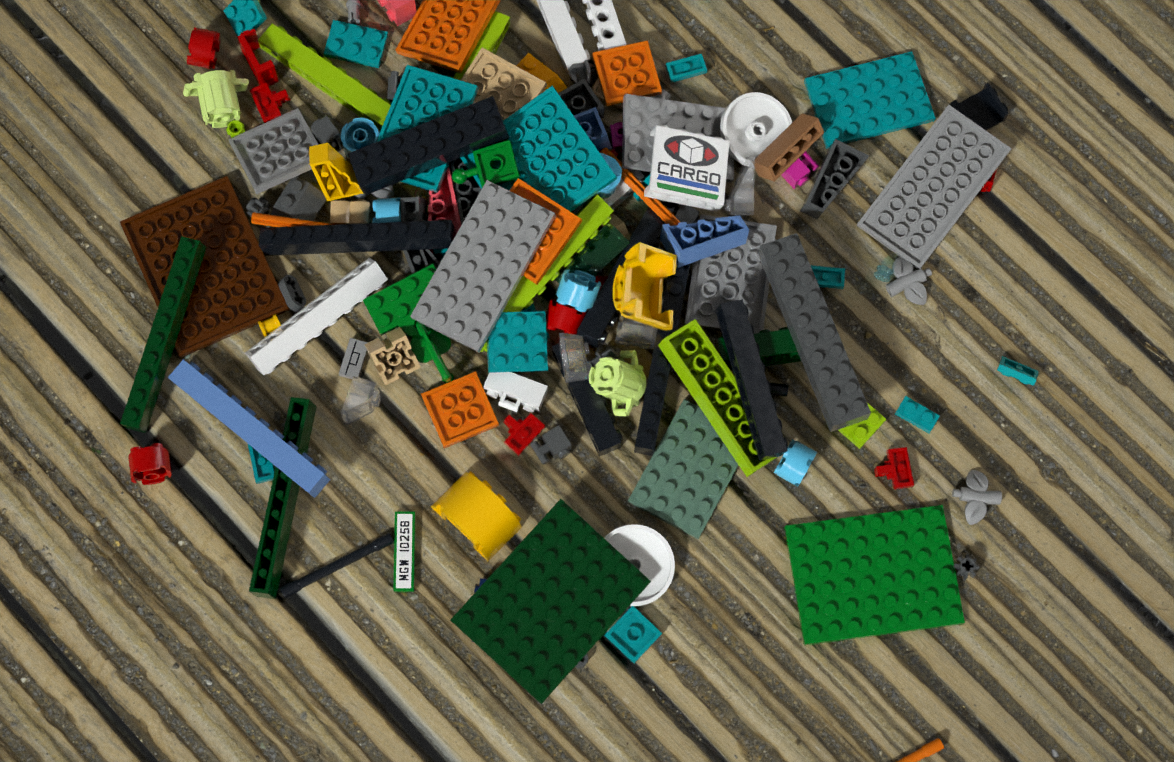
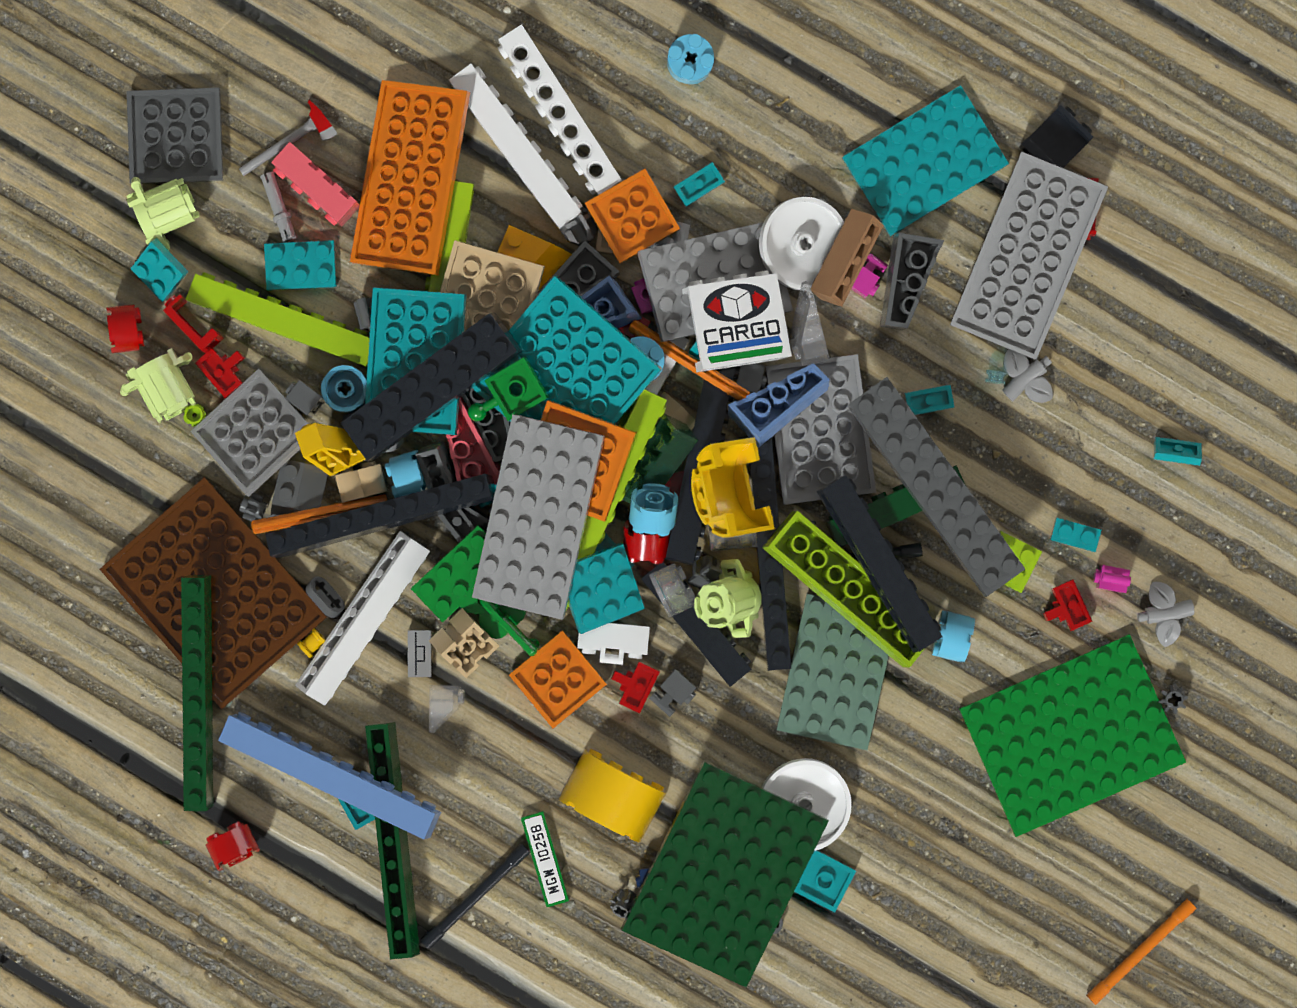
camera: 10 degrees left, 15 degrees up
none -> dark grey gear [610,889,636,918]
none -> dark pink brick [1093,565,1131,593]

